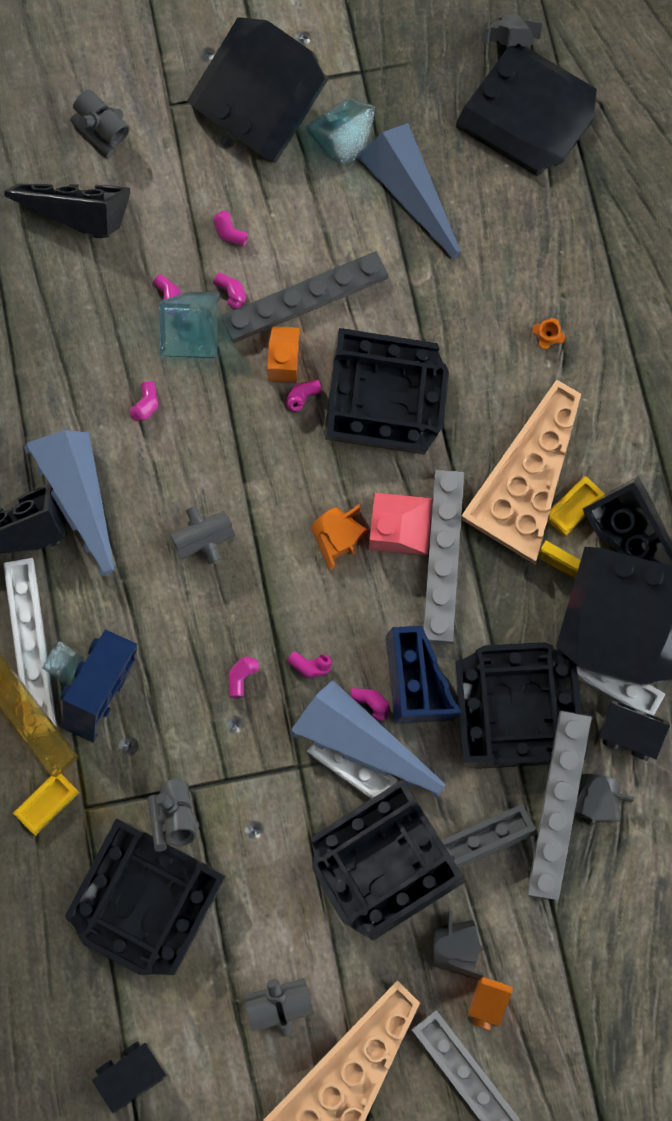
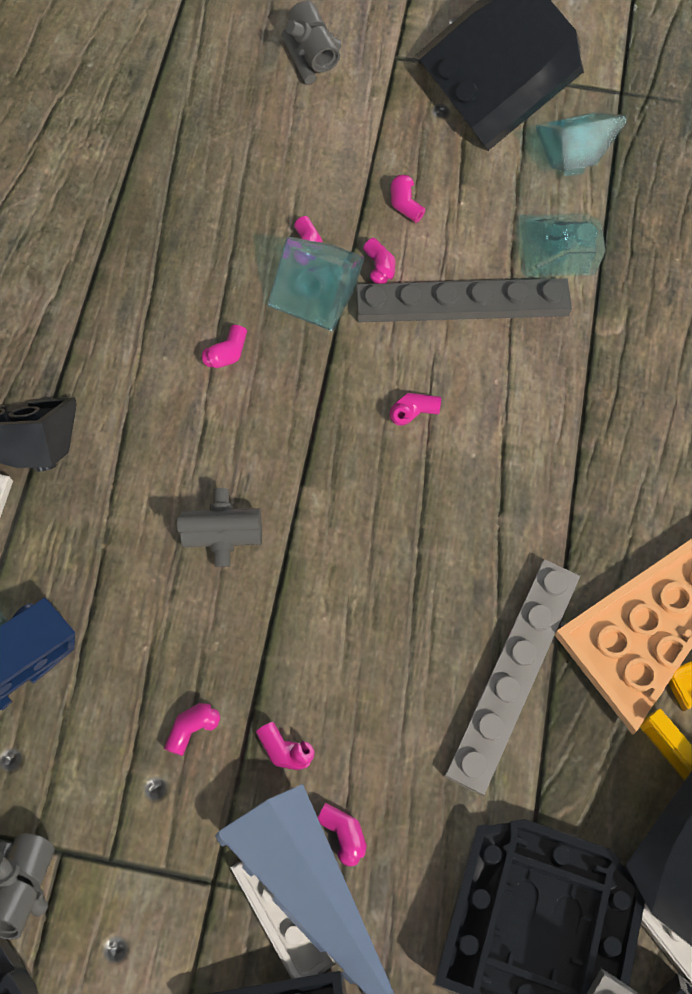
camera: 20 degrees right, 5 degrees down
black wedge [4,183,130,238] -> none
sand blue wedge [24,430,115,576] -> none
orange slope [267,326,301,383] -> none
orange piece [311,504,368,571] -> none
black wedge [325,328,449,455] -> none
sand blue wedge [357,123,461,260] -> none
coral slope [369,493,433,556] -> none
dark blue wedge [386,626,461,724] -> none
none -> clear light blue slope [520,213,605,277]

